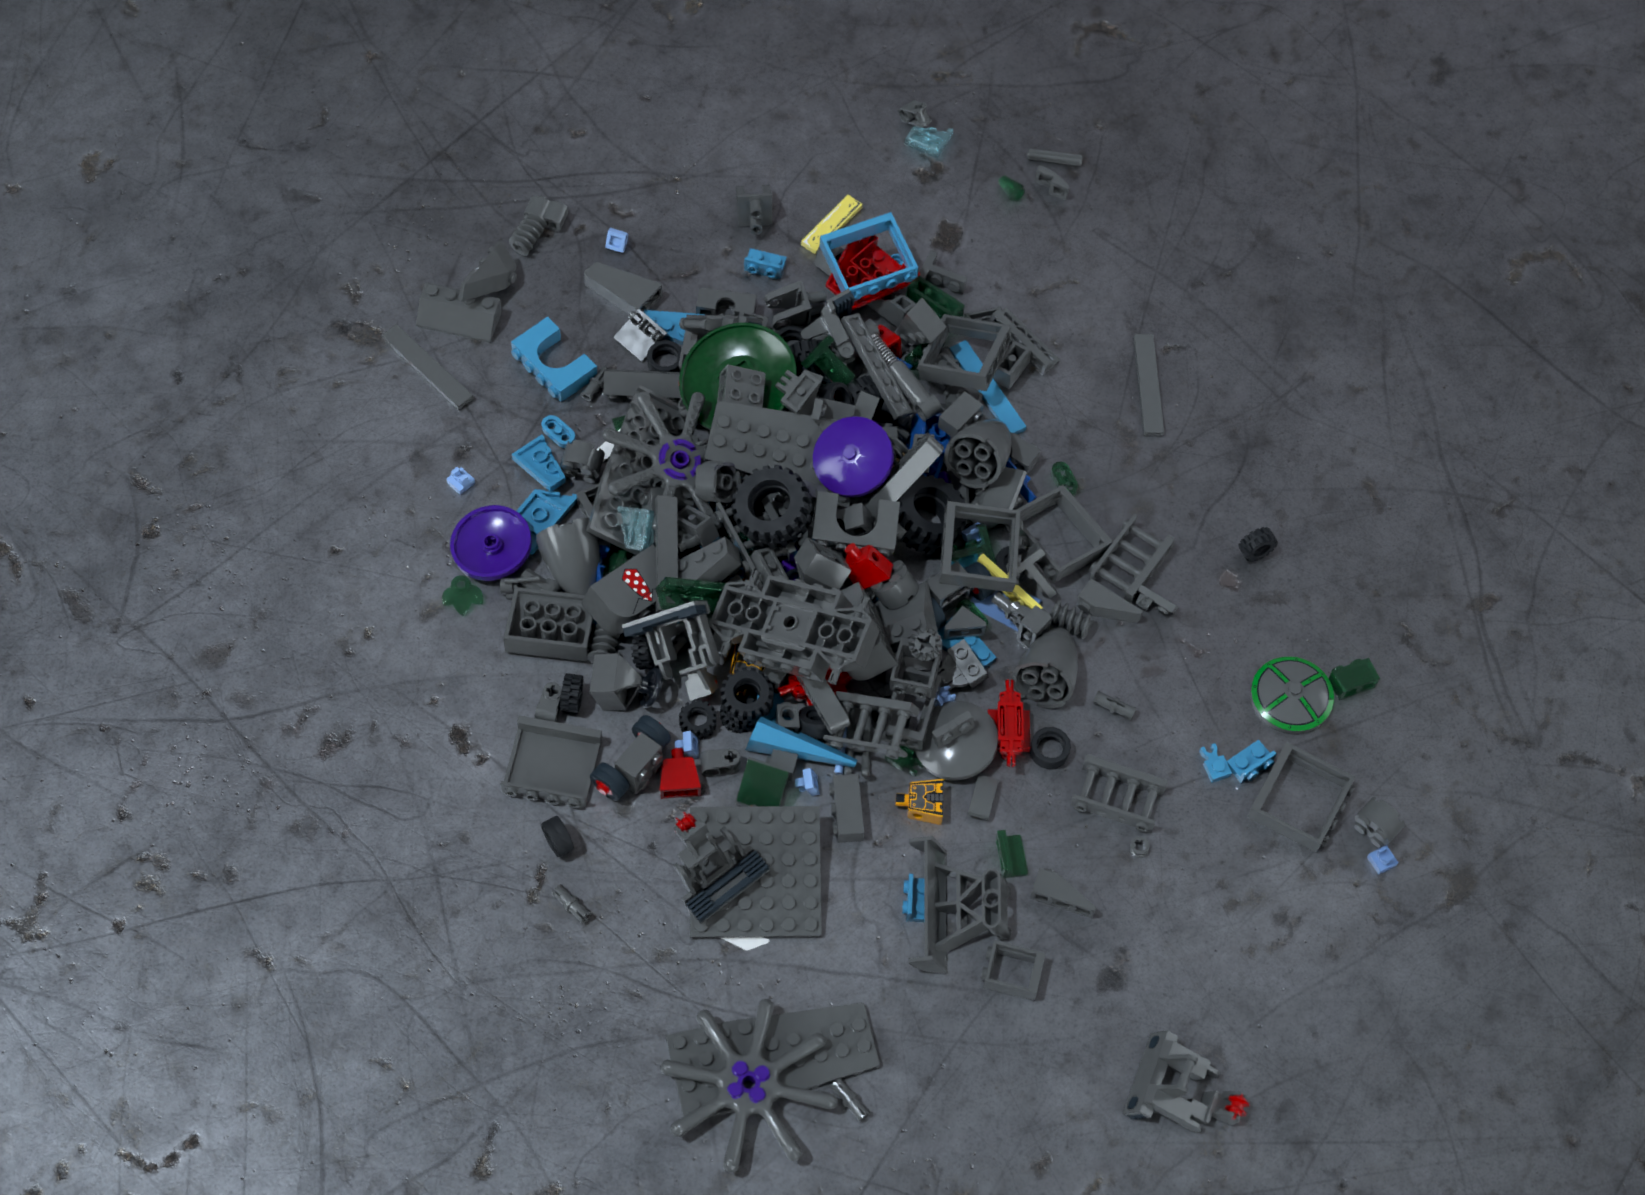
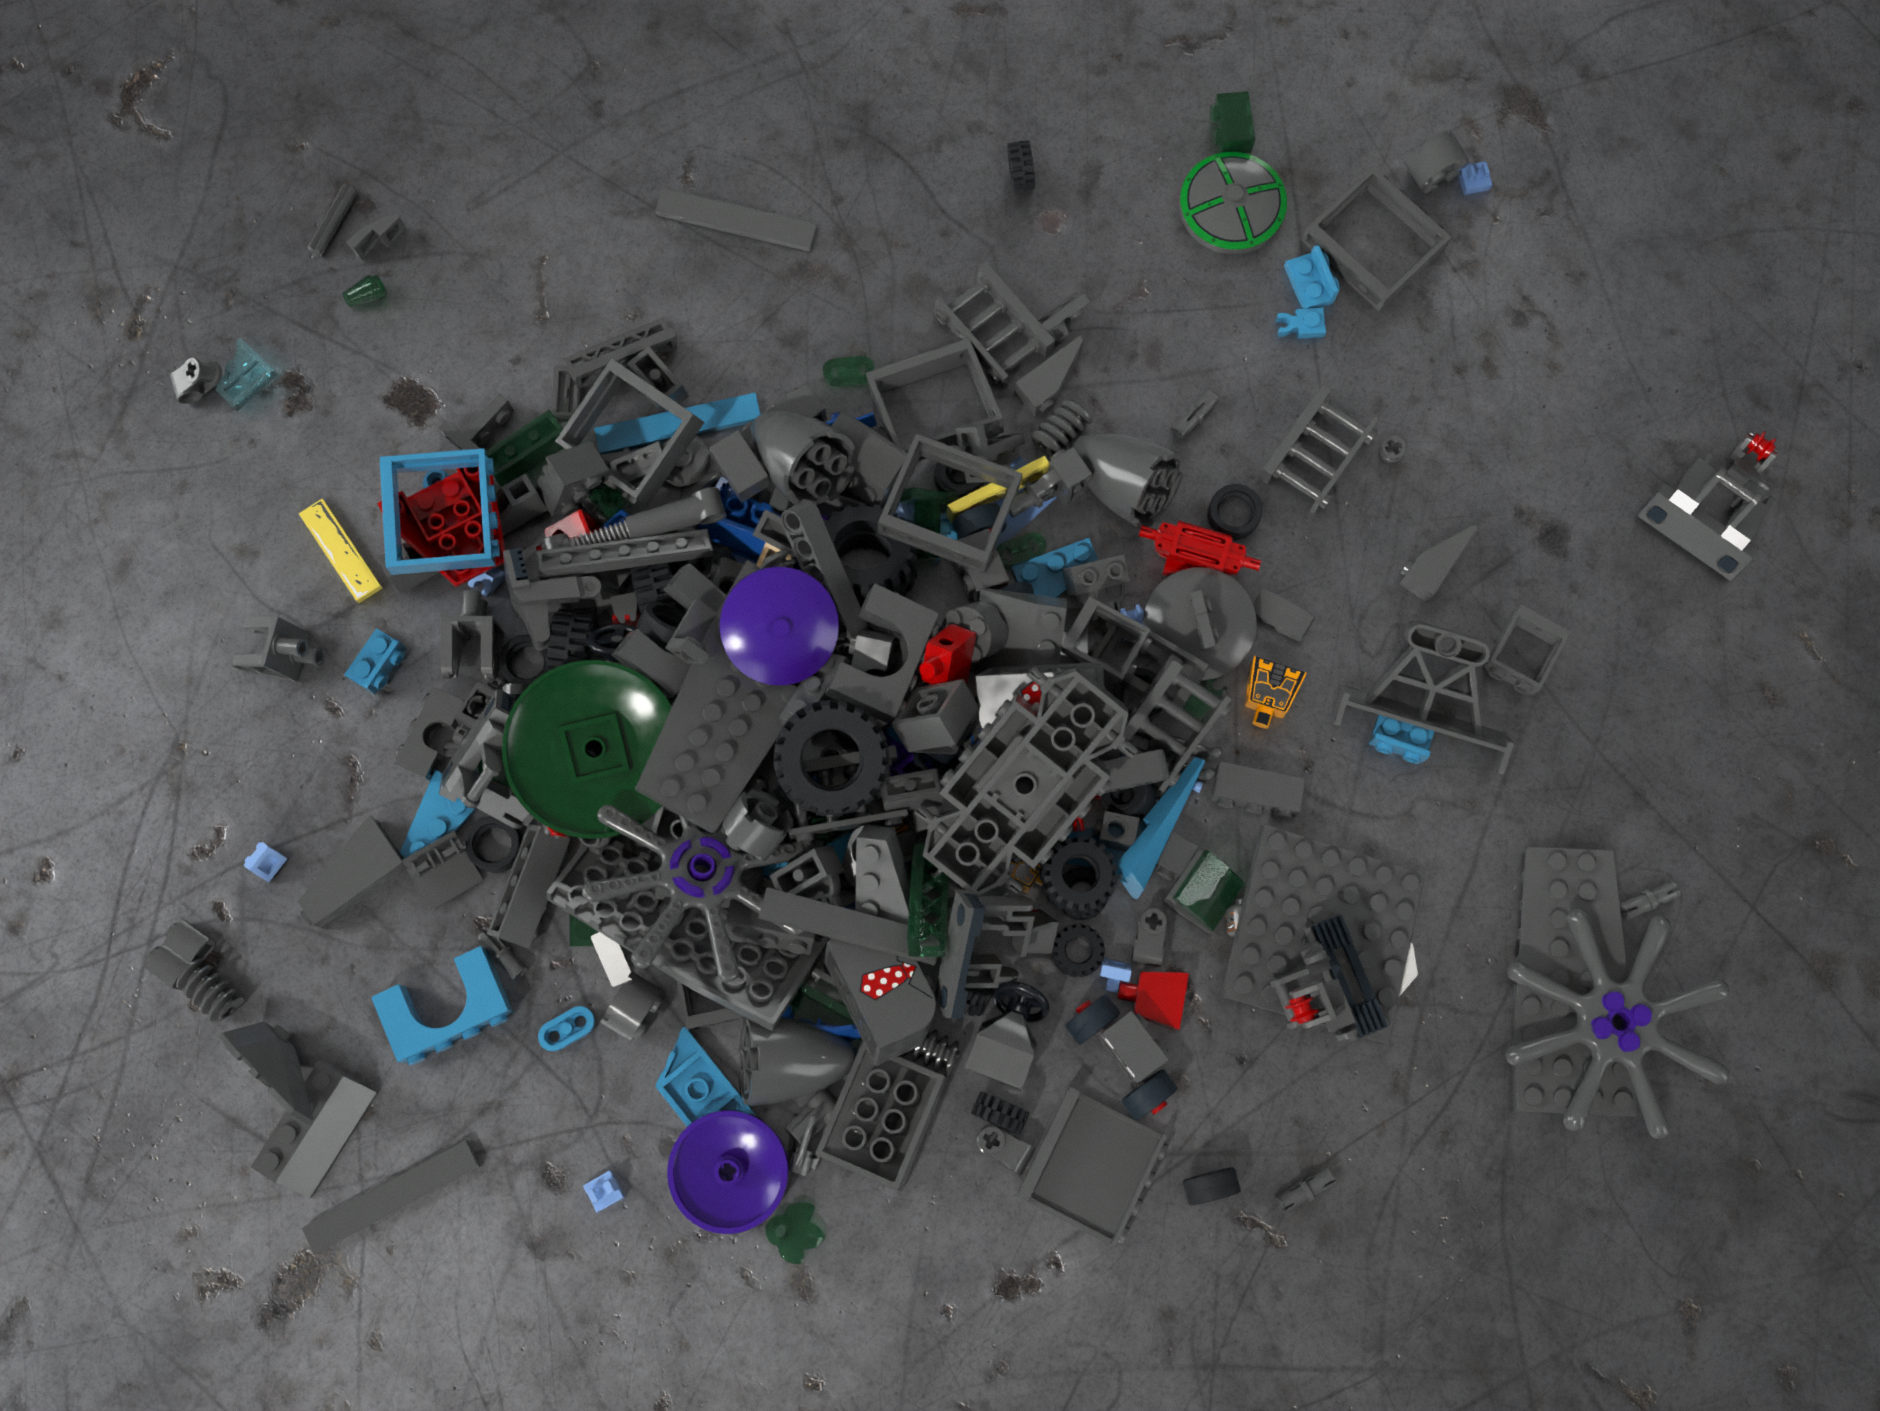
camera: 70 degrees left, 15 degrees up
dark azure wing [512,434,566,493] -> none
clear light blue wing [617,506,654,551] -> none
dark grey bracket [717,364,766,408] -> none
dark grey hinge [775,370,821,414] -> none
light blue tile [795,768,820,796] -> none
clear green bracket [801,335,855,385] -> none
dark grey gear [908,627,942,661] -> none
dark grey slope [944,606,987,639] -> none
clear green panel [995,830,1028,878] -> none

